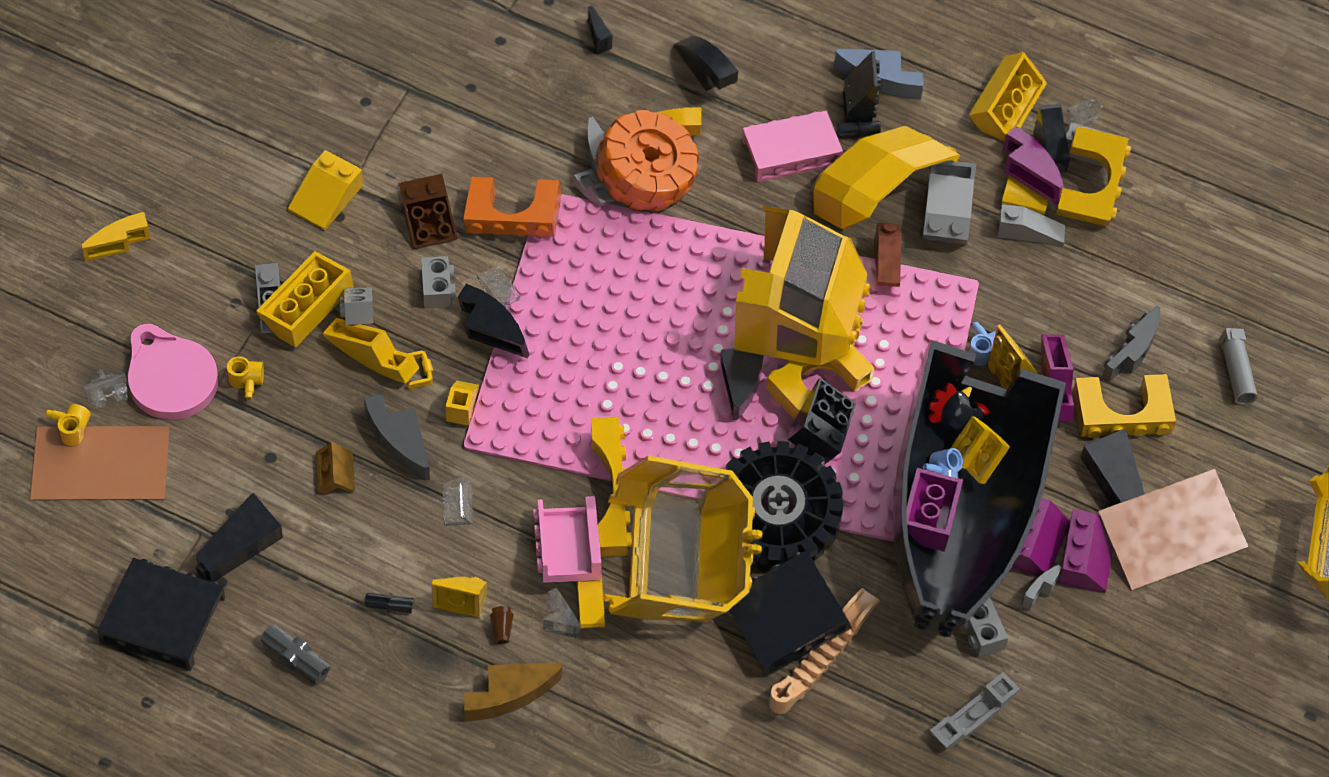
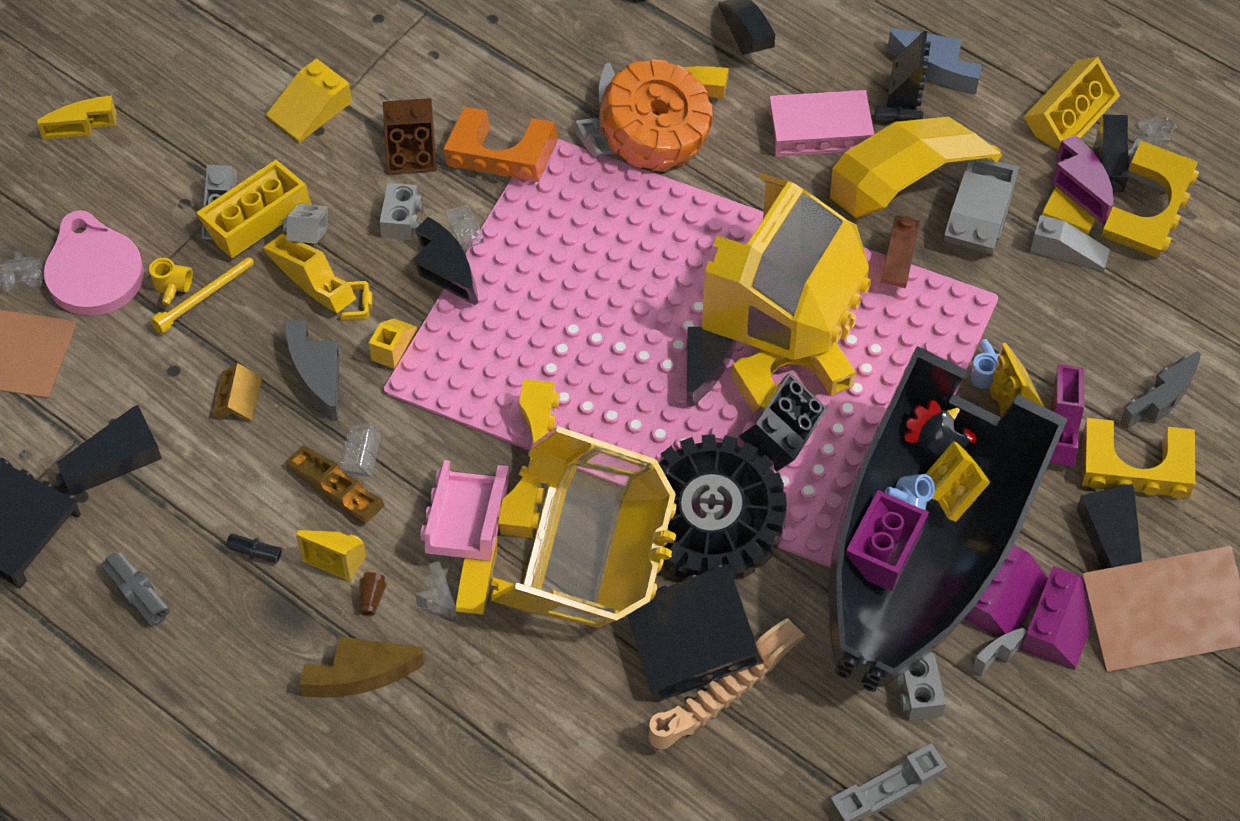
camera: 15 degrees right, 0 degrees up
none -> yellow piece [150,257,254,335]
none -> pearl gold slope [285,445,385,524]

